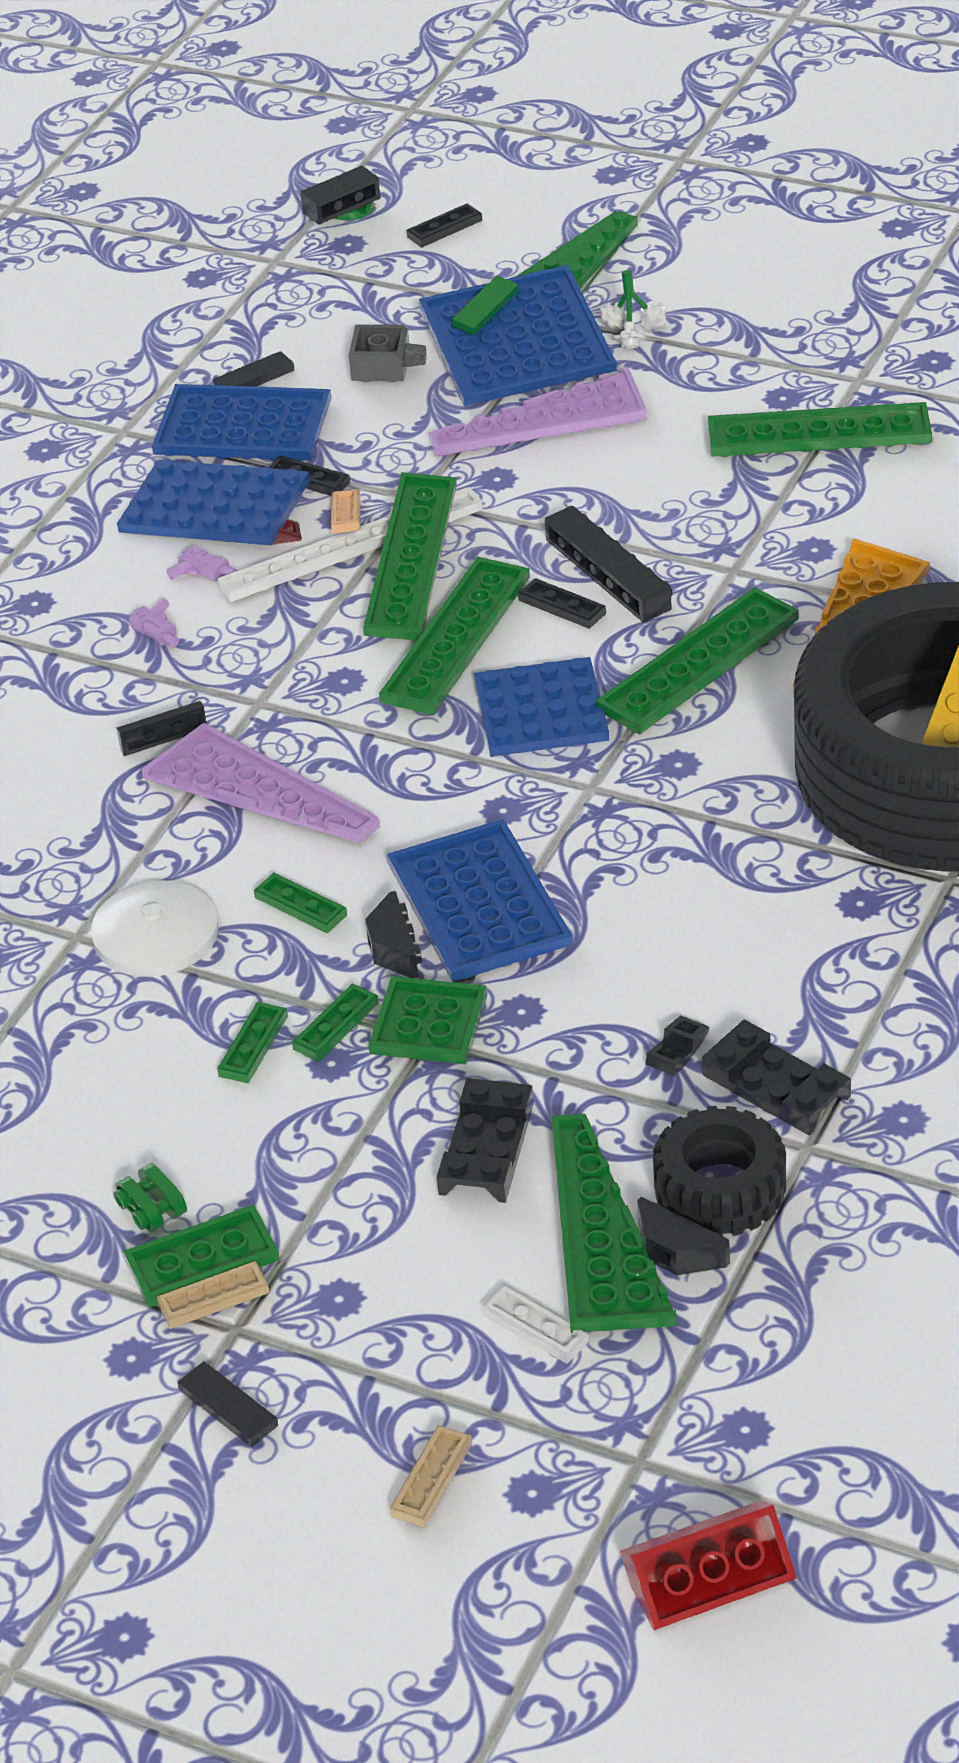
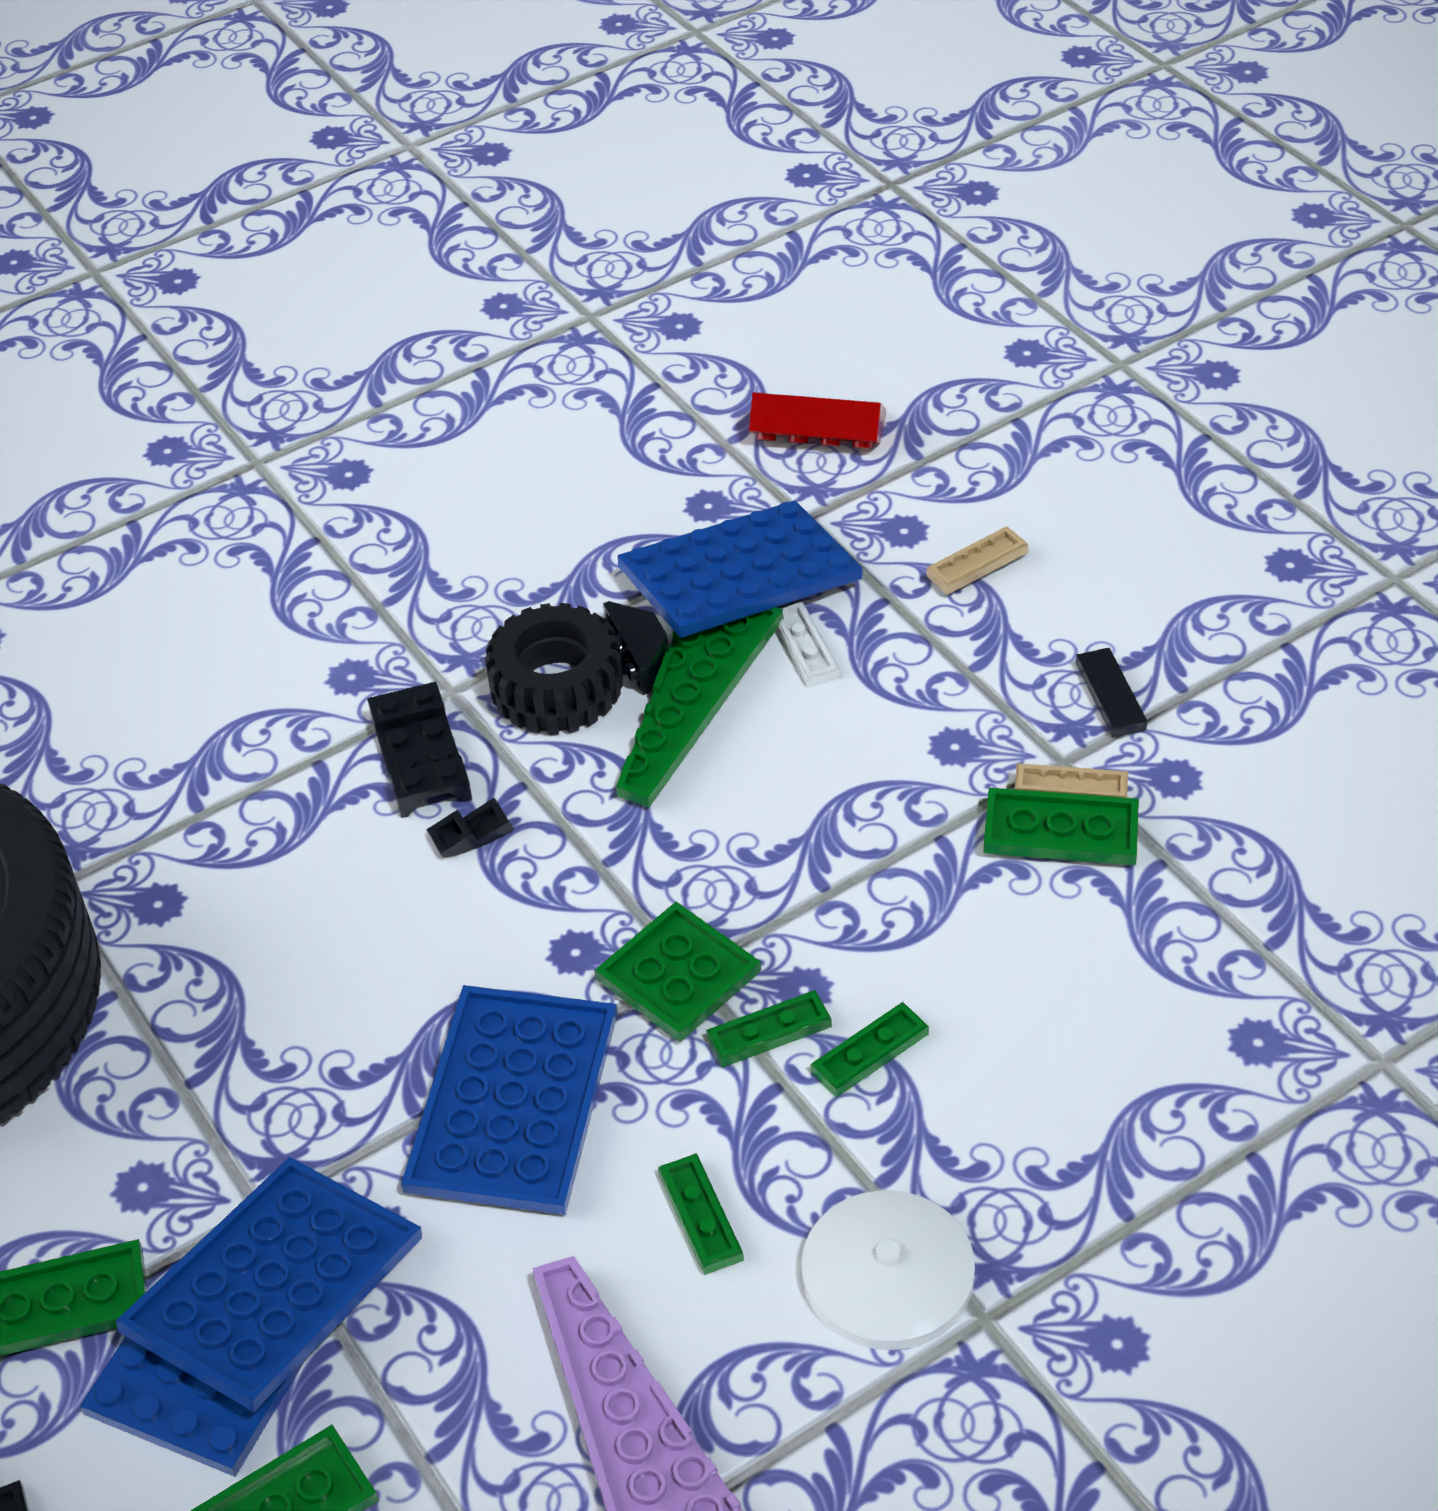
camera: 150 degrees left, 5 degrees up
green brick [113,1162,187,1233] -> none
black slope [365,891,422,978] -> none
black piece [436,1078,534,1203] -> none
none -> blue plate [116,1157,422,1412]
none -> blue plate [617,500,863,638]

